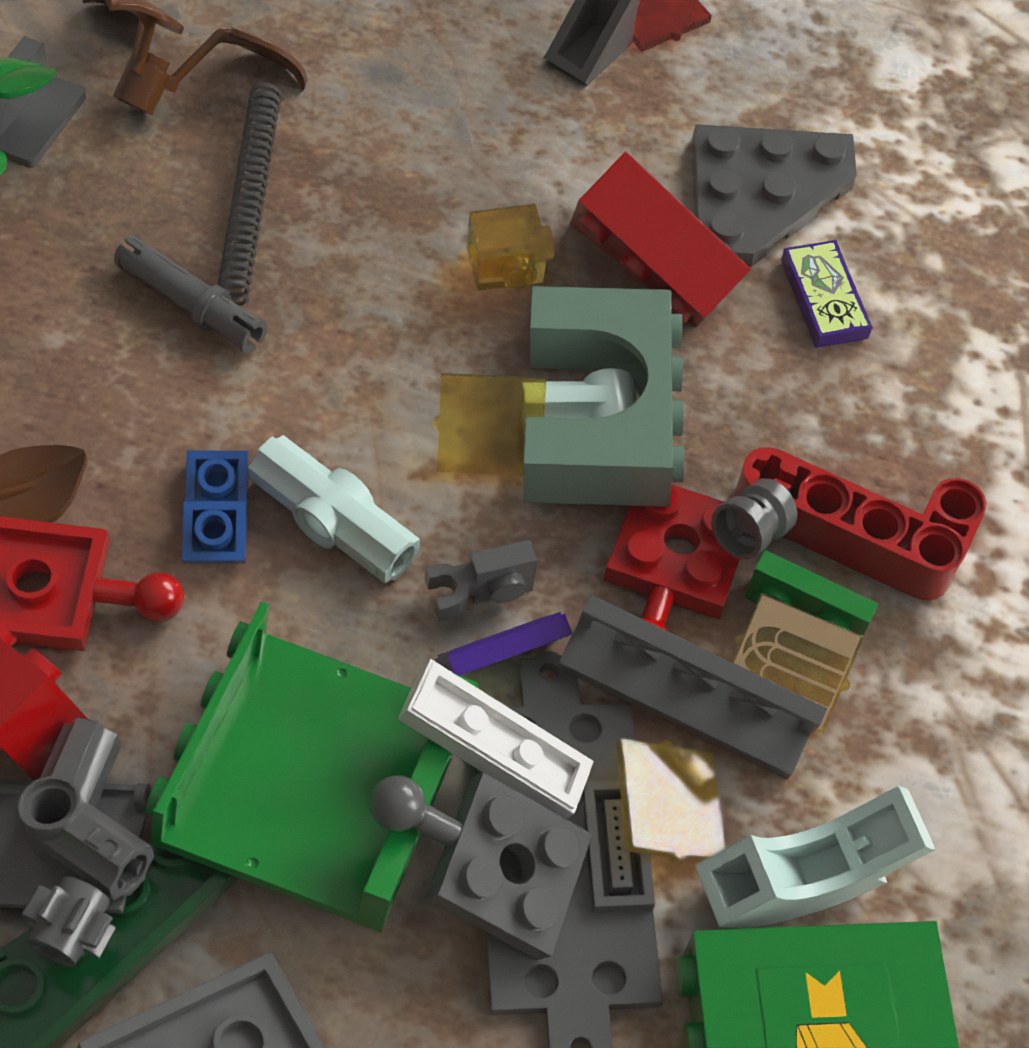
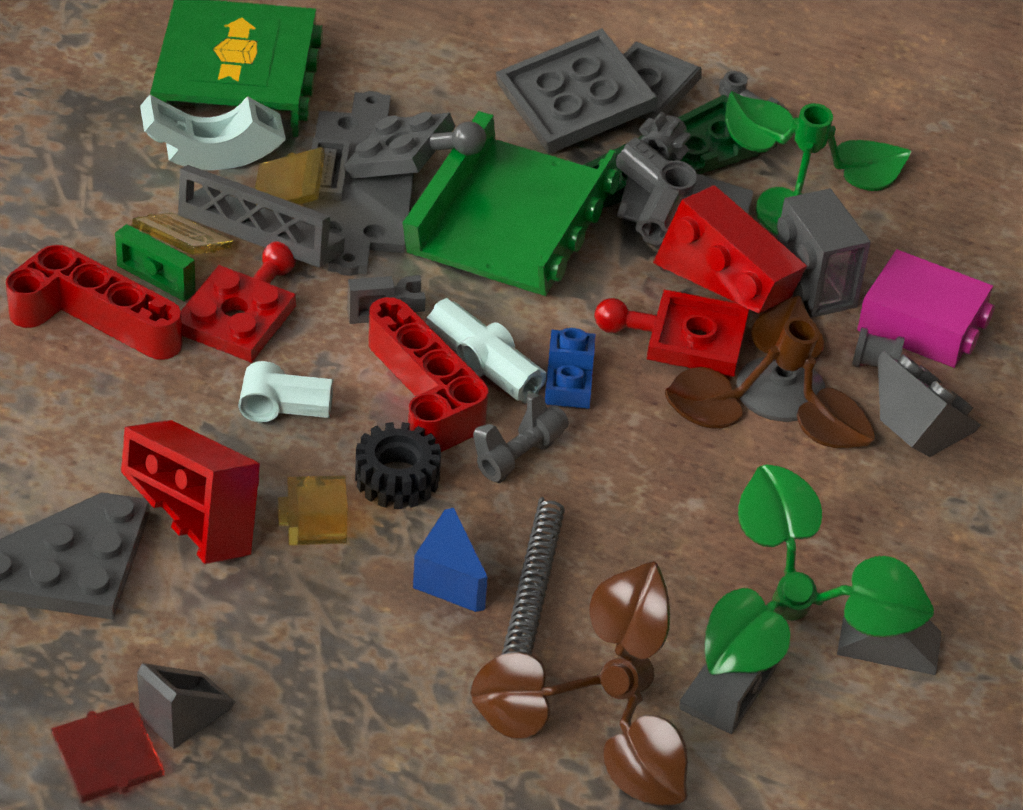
camera: 170 degrees left, 15 degrees down
dark grey pin [114,235,267,353] -> none
white tile [397,659,594,819] -> none
clear yellow piece [433,373,546,475] -> none
dark purple tile [435,612,573,675] -> none
sand green arch [524,286,684,507] -> none
dark grey wheel [711,478,798,560] -> none
tile [781,240,873,348] -> none
none -> black tyre [355,422,441,509]
none -> red beam [369,297,488,452]
none -> blue slope [413,508,488,612]
none -> dark grey piece [473,391,569,483]

